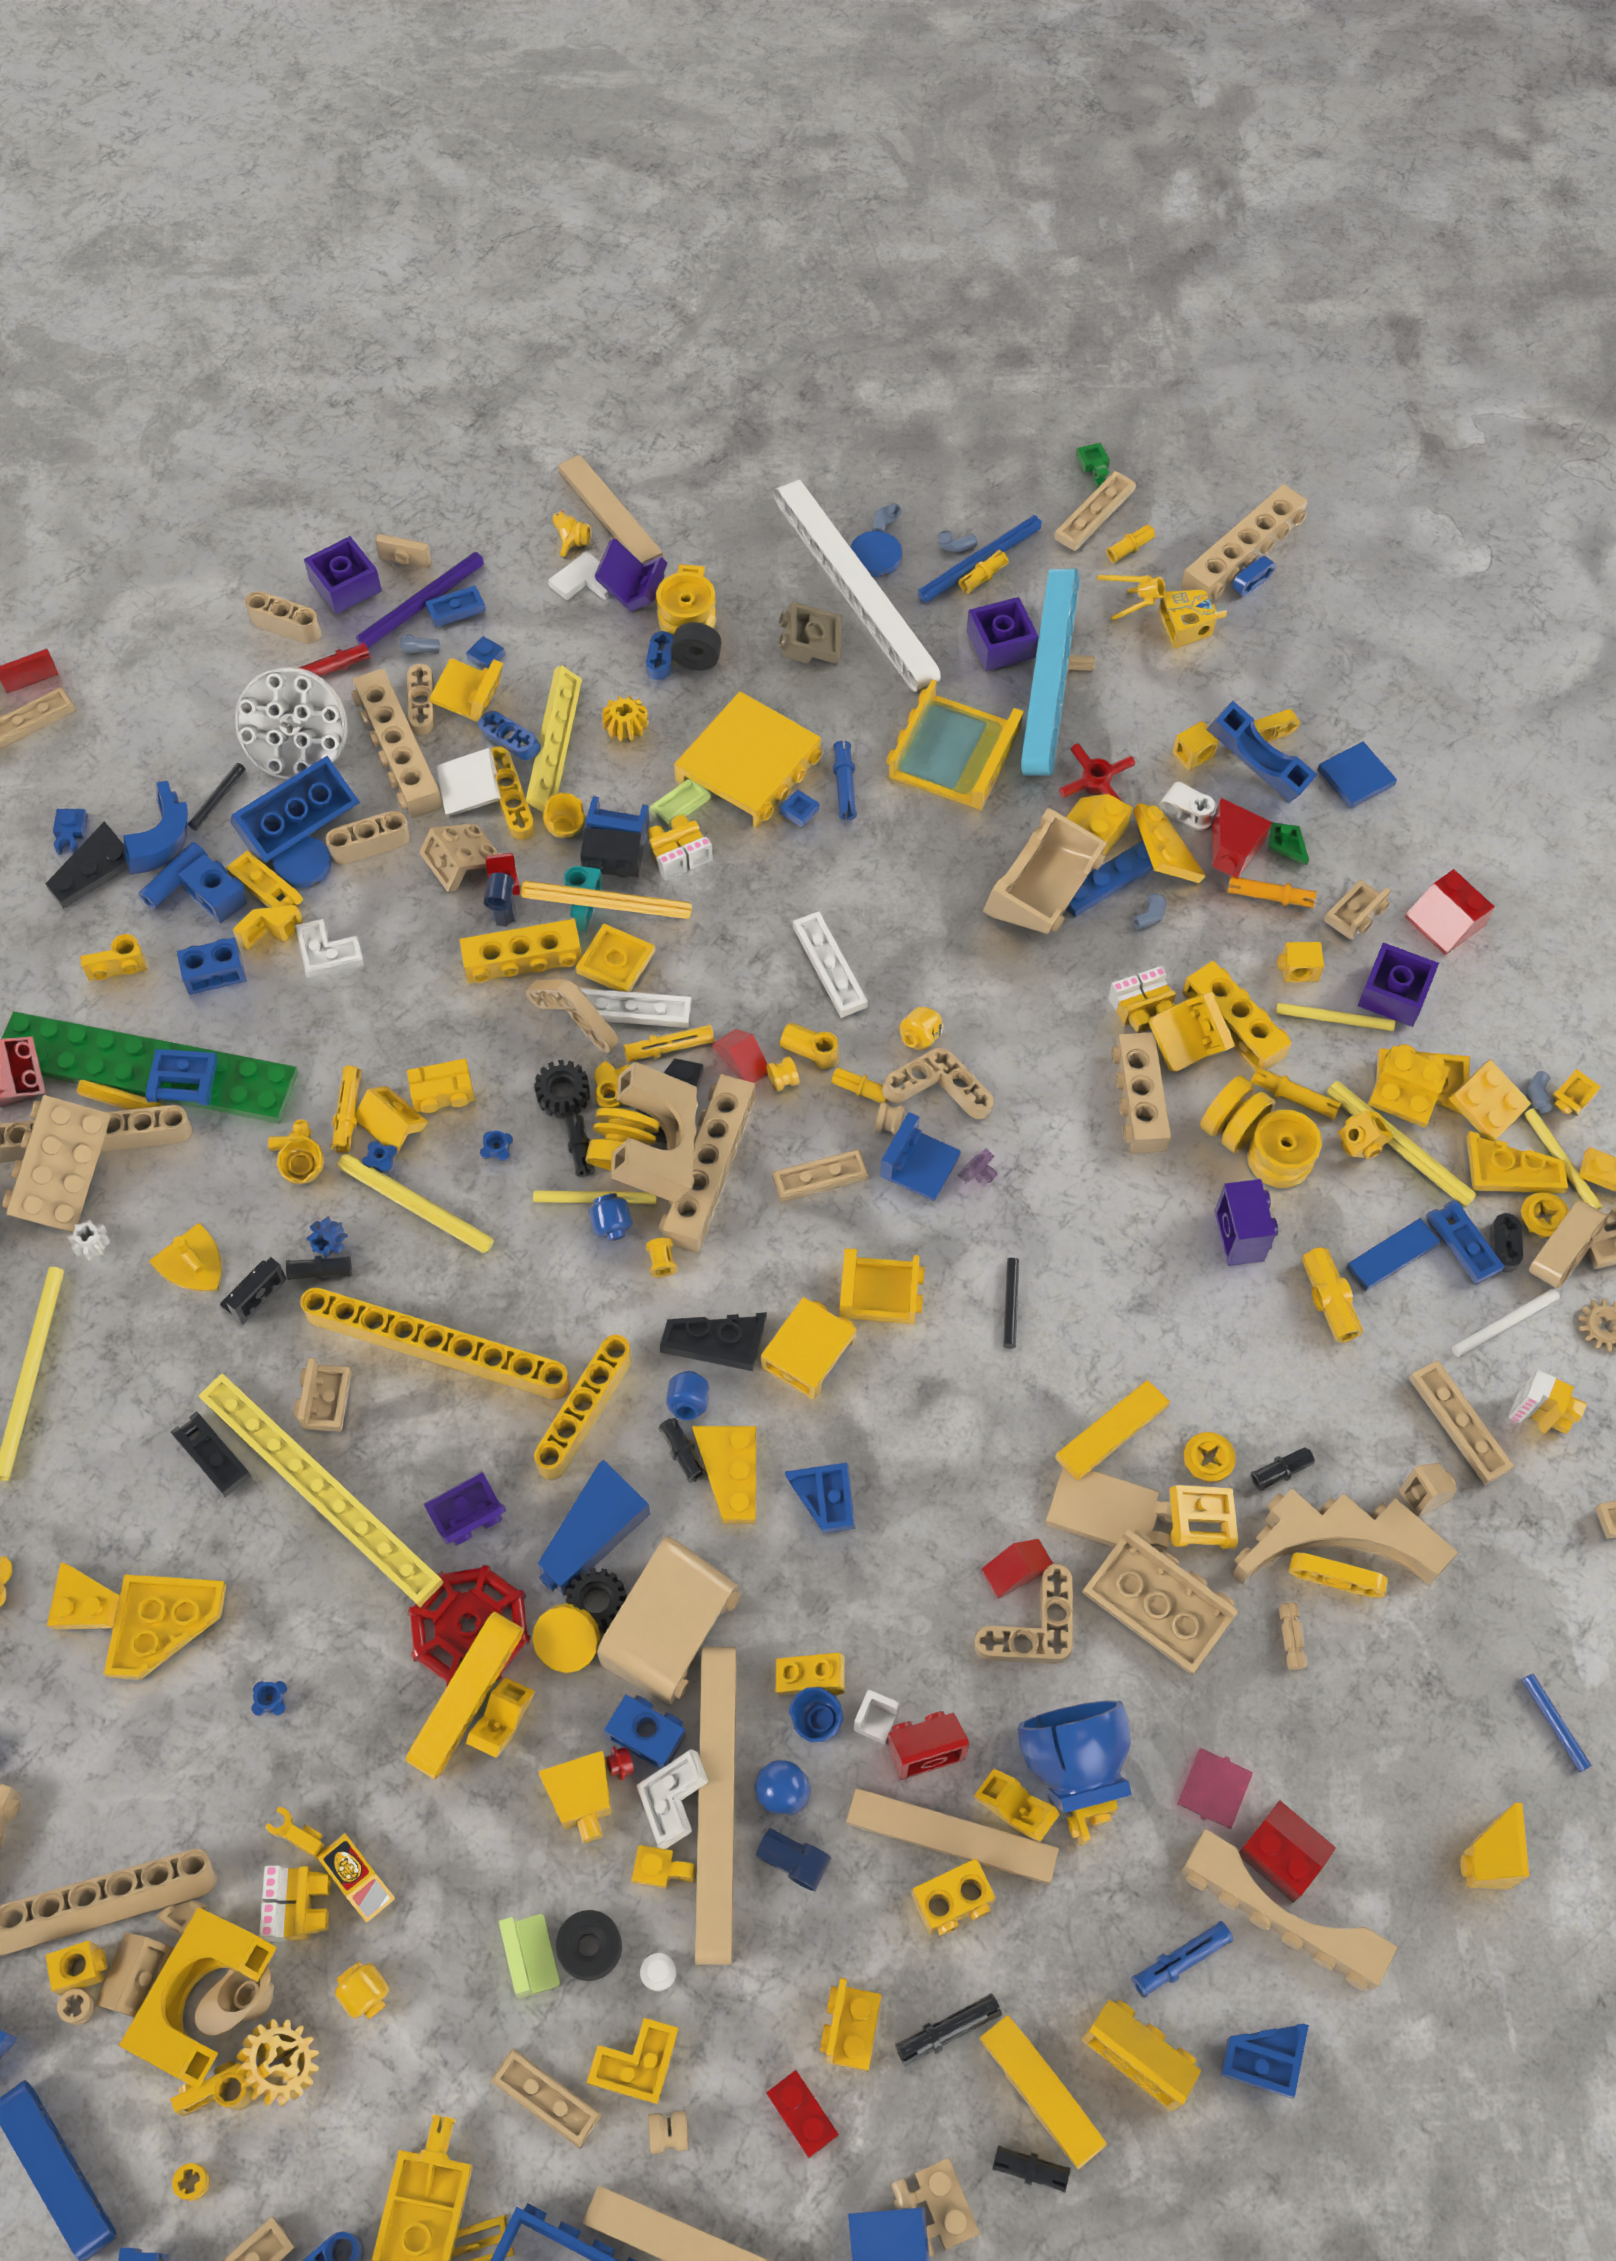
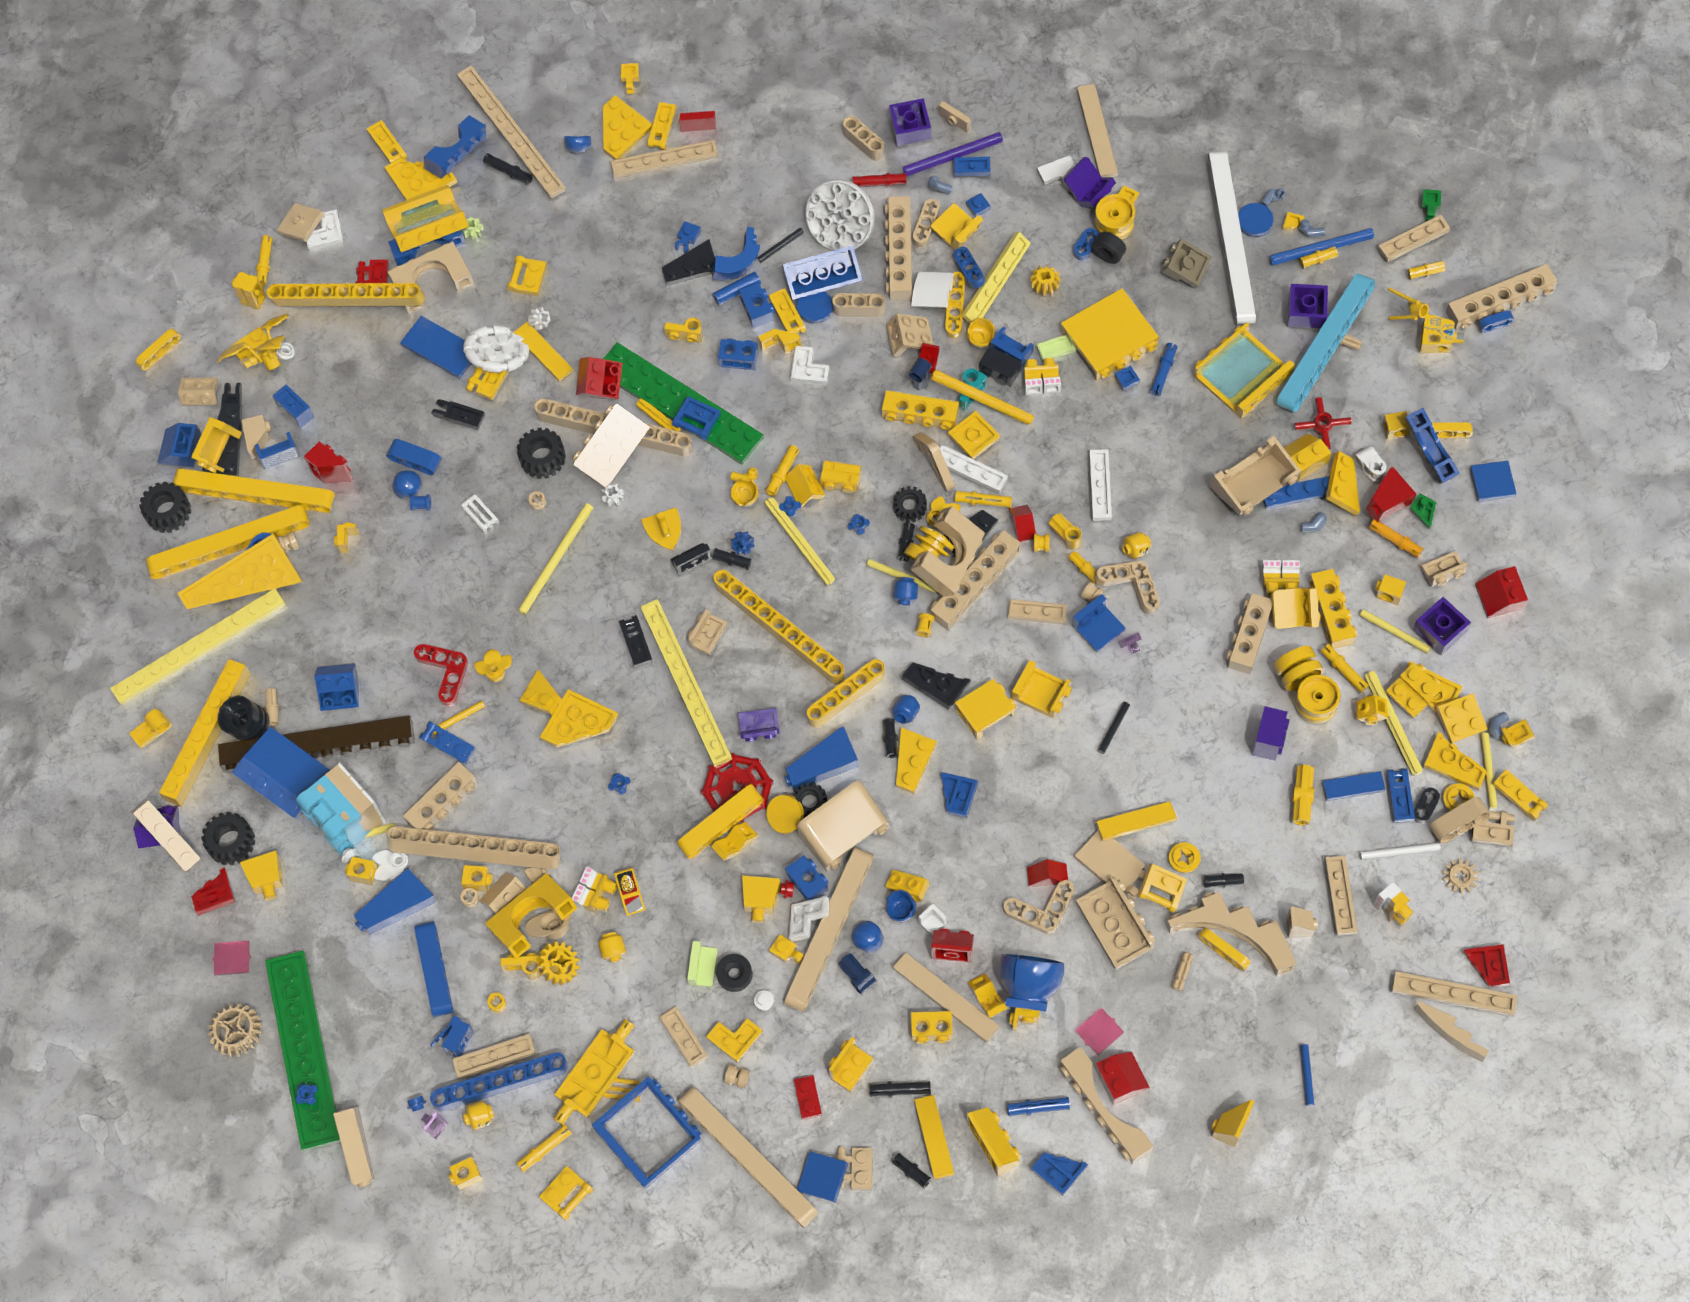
camera: 30 degrees right, 5 degrees up
yellow plate [265,1807,326,1861] -> none
yellow animal [552,510,591,558] -> none
none -> yellow tile [1282,212,1305,231]

